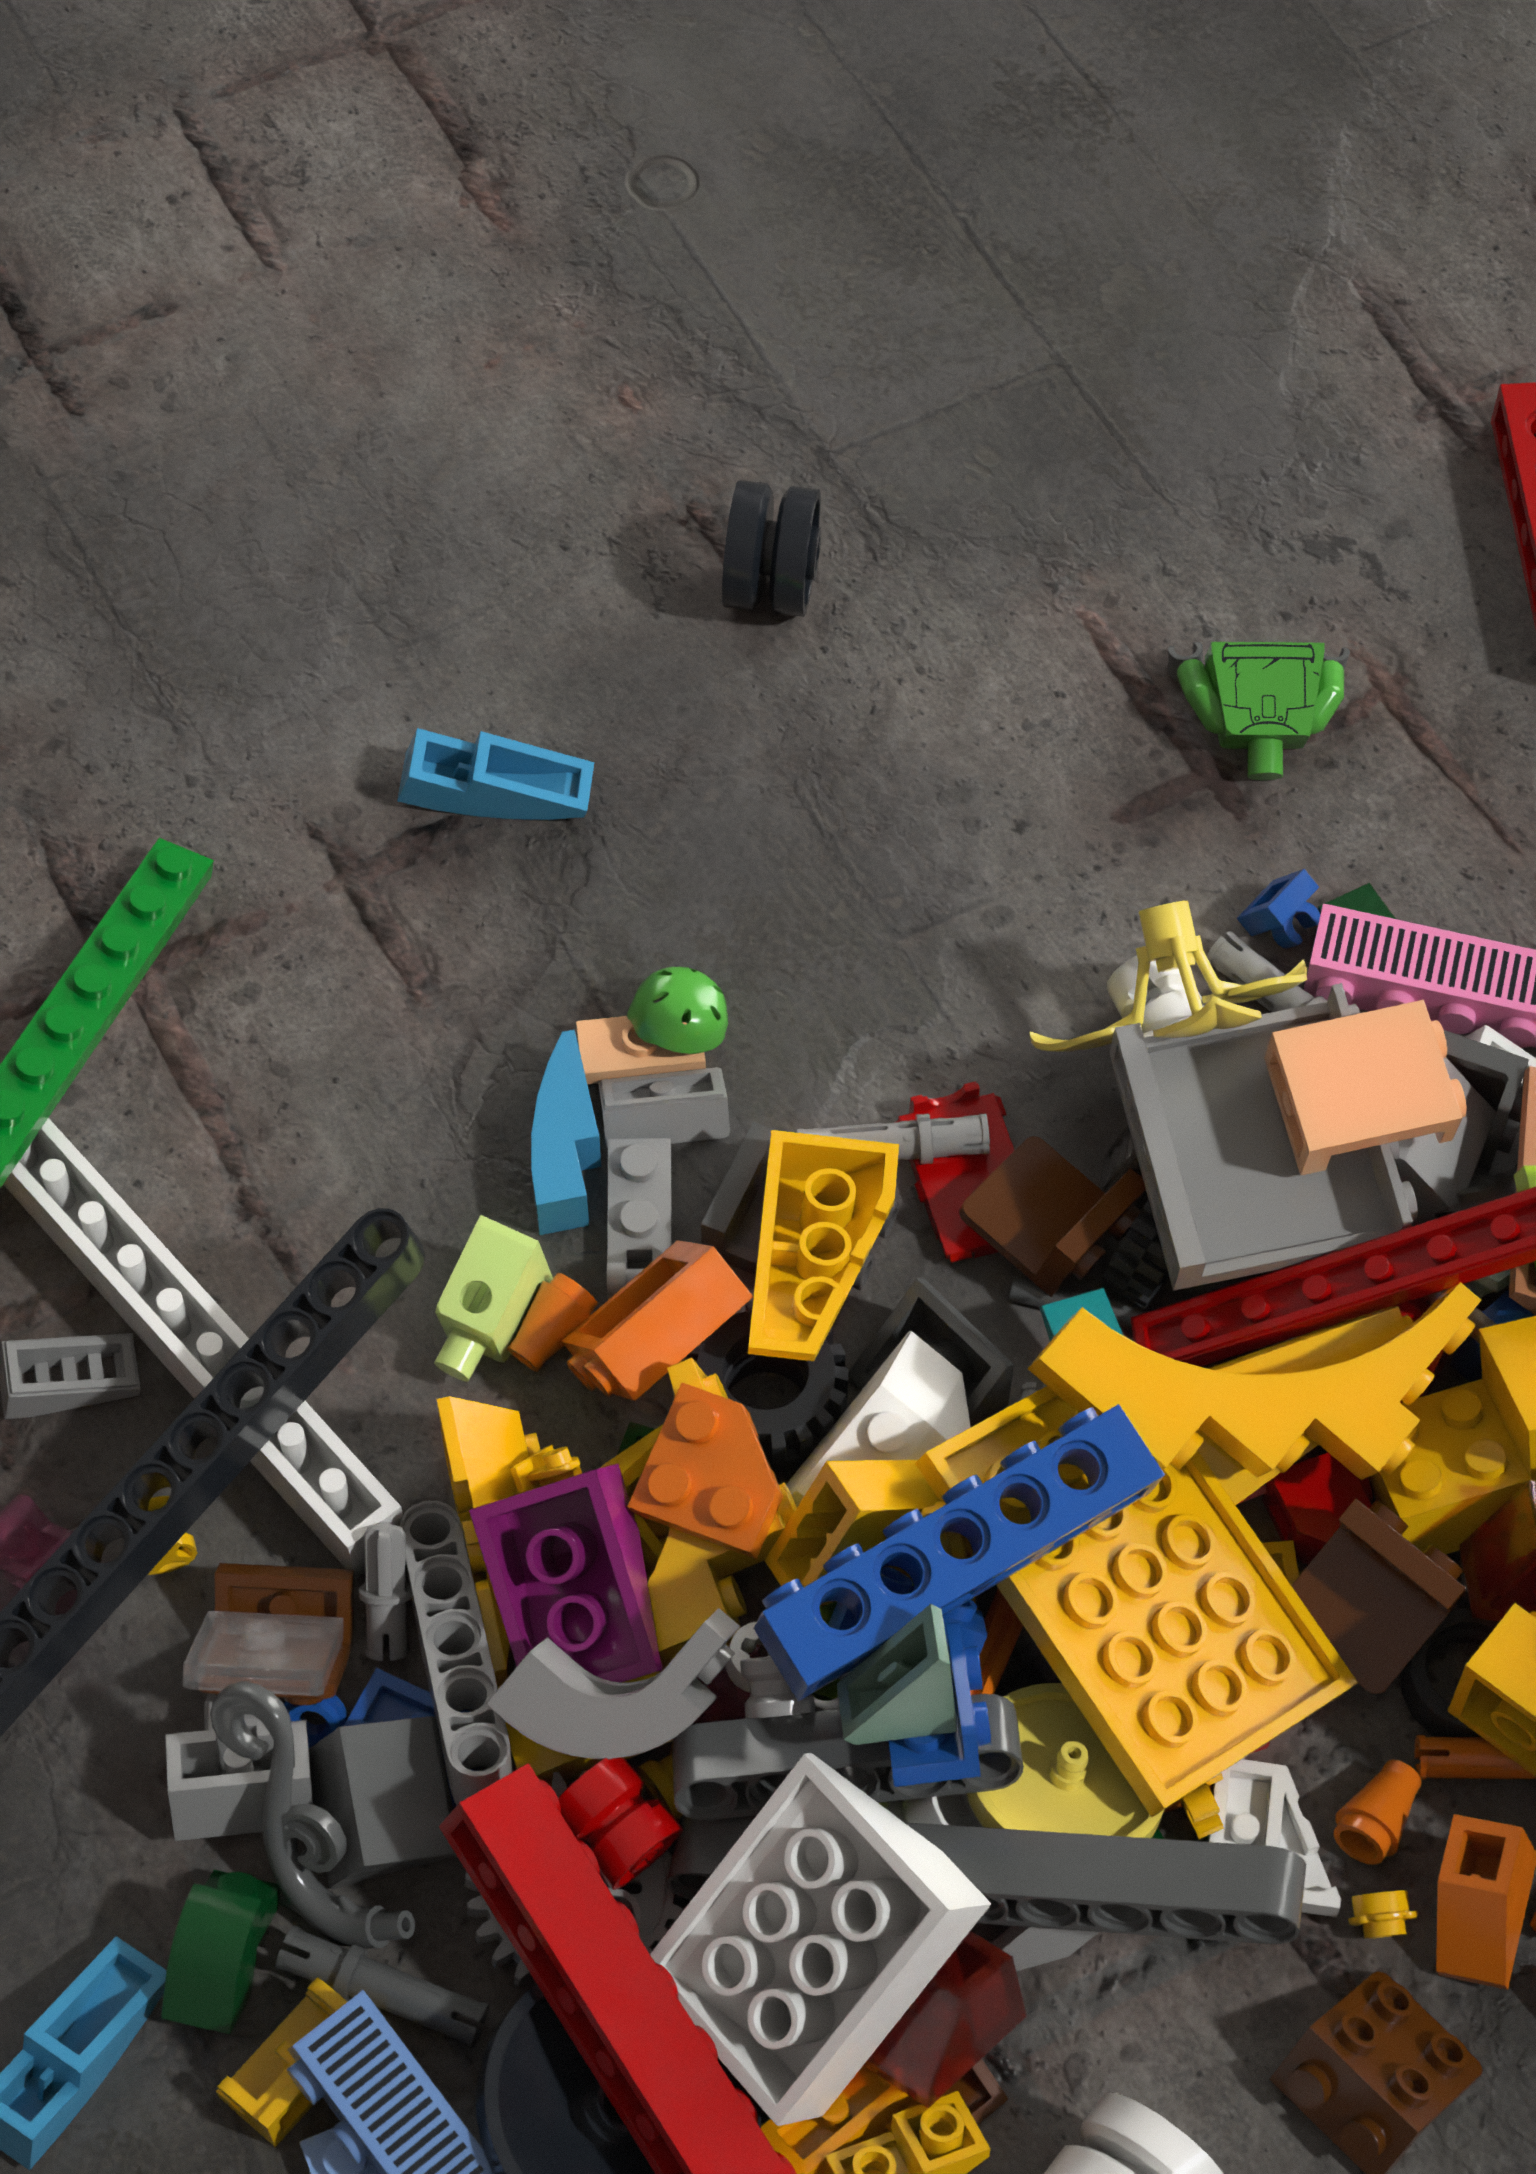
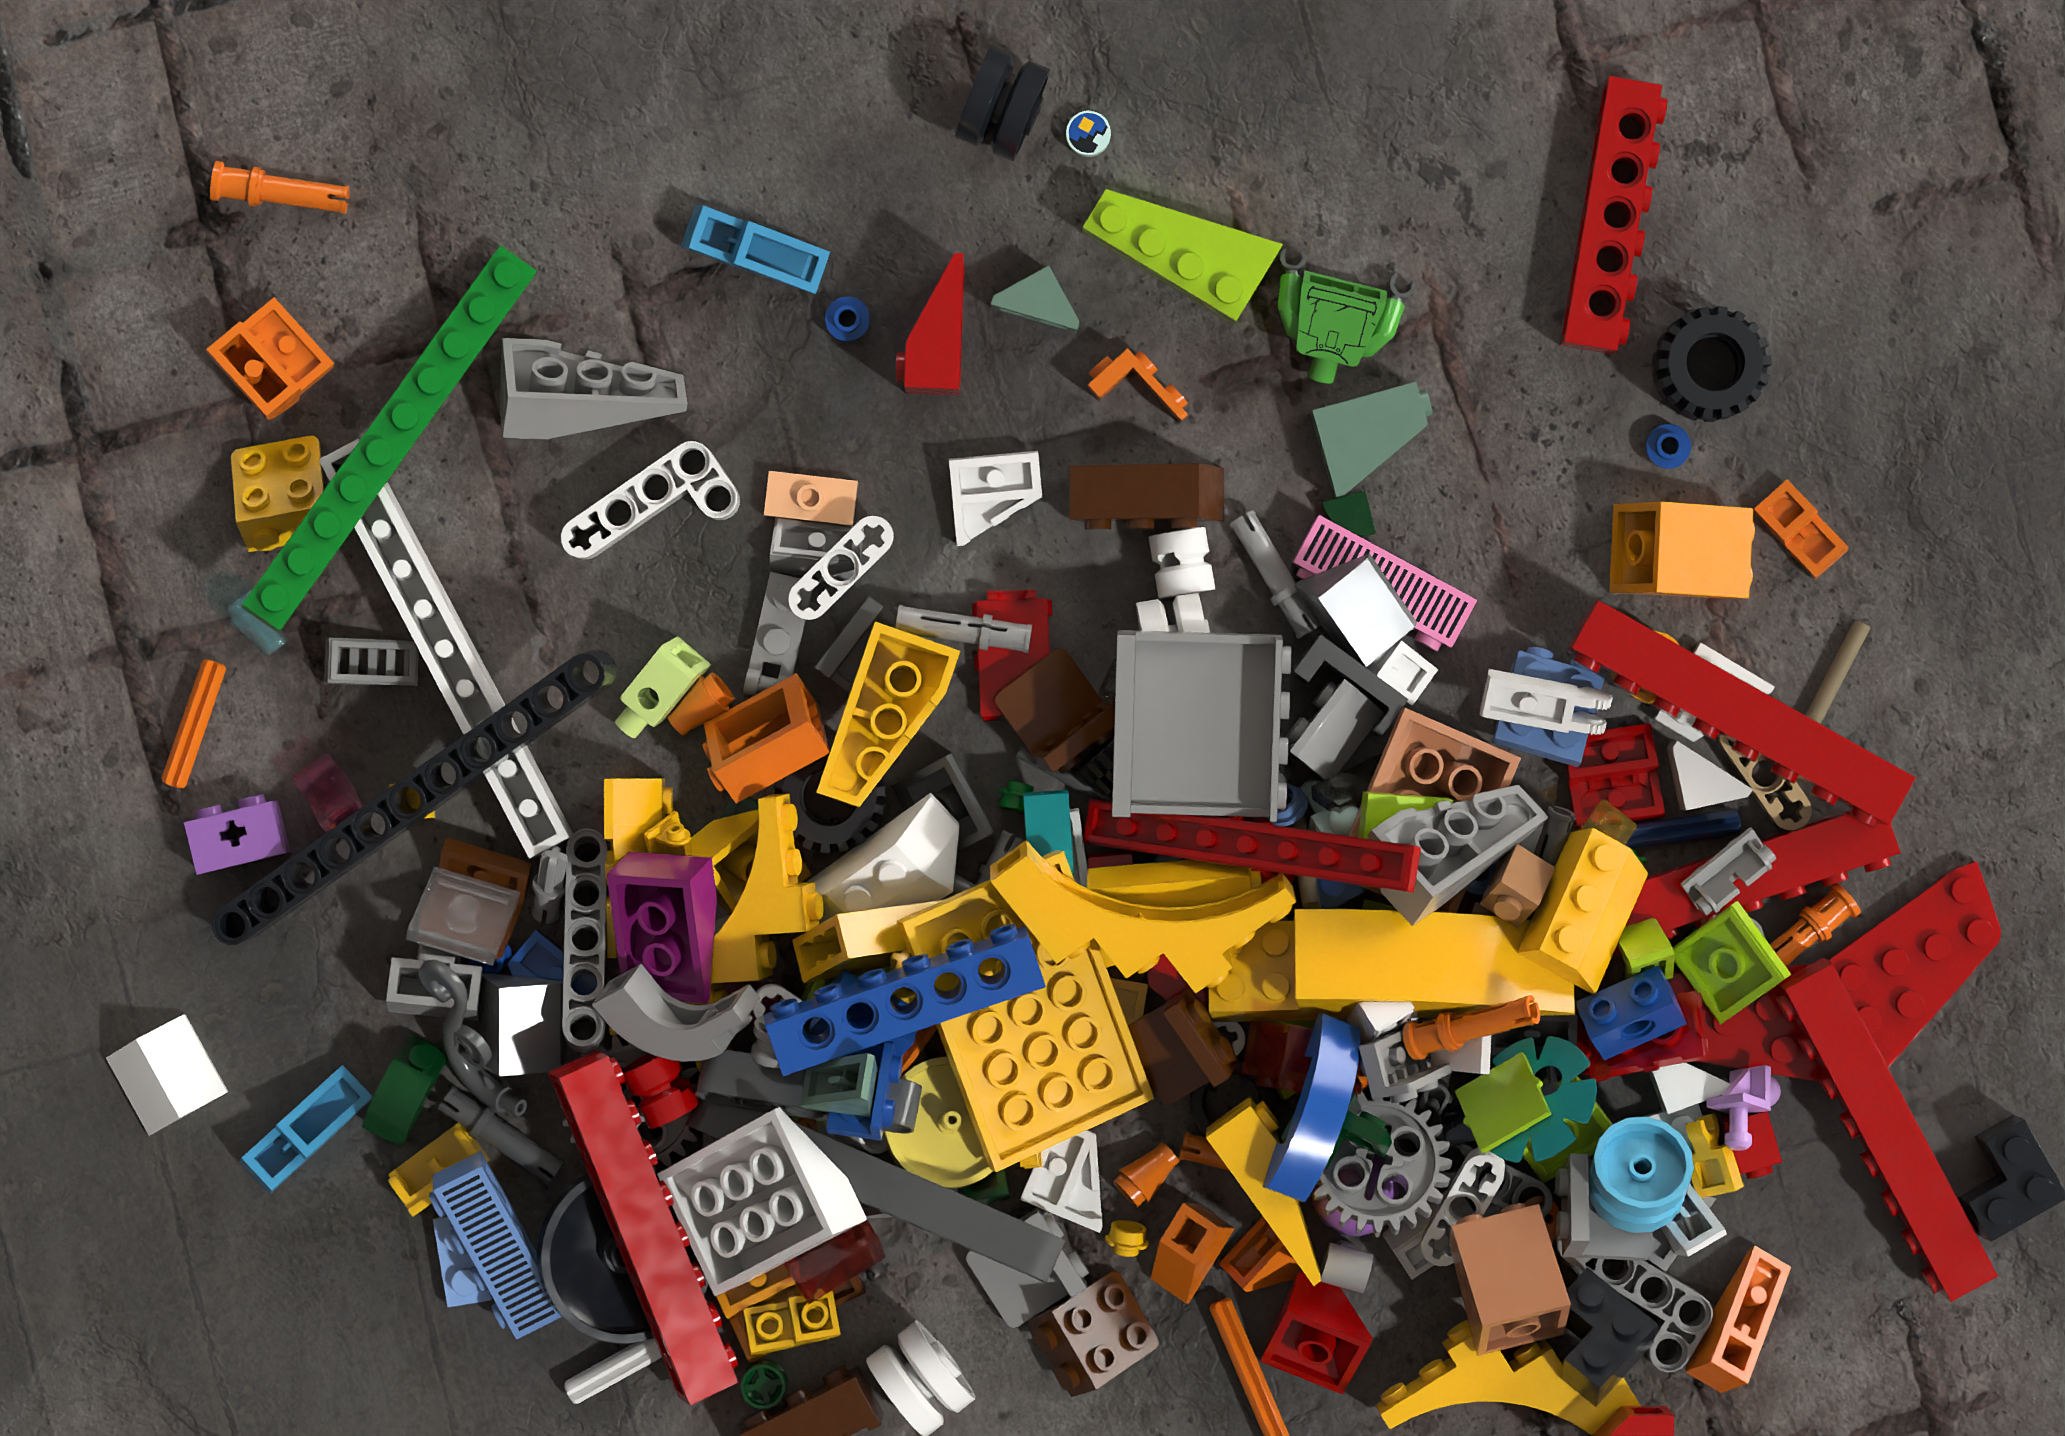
camera: 20 degrees right, 30 degrees up
dark azure slope [531,1030,601,1235] -> none
bright green helmet [627,967,728,1054] -> none
orange plate [627,1382,783,1560] -> none
light yellow plant [1030,901,1307,1052] -> none
blue tile [1236,869,1320,949] -> none
light nougat panel [1264,1000,1467,1176] -> none
none -> light grey wedge [500,338,687,439]
none -> white beam [561,441,740,559]
none -> white beam [788,516,894,620]
none -> blue plate [825,297,870,342]
none -> red slope [896,253,965,396]
none -> white wing [949,451,1042,546]
none -> light grey bracket [966,1207,1089,1328]
none -> sand green slope [991,266,1079,334]
none -> green plate [997,781,1034,814]
none -> tile [1066,111,1111,157]
none -> reddish brown wedge [1070,463,1224,530]
none -> lime wedge [1082,189,1283,325]
none -> orange bracket [1087,348,1188,423]
none -> slope [1295,553,1417,667]
none -> sand green slope [1310,382,1433,499]

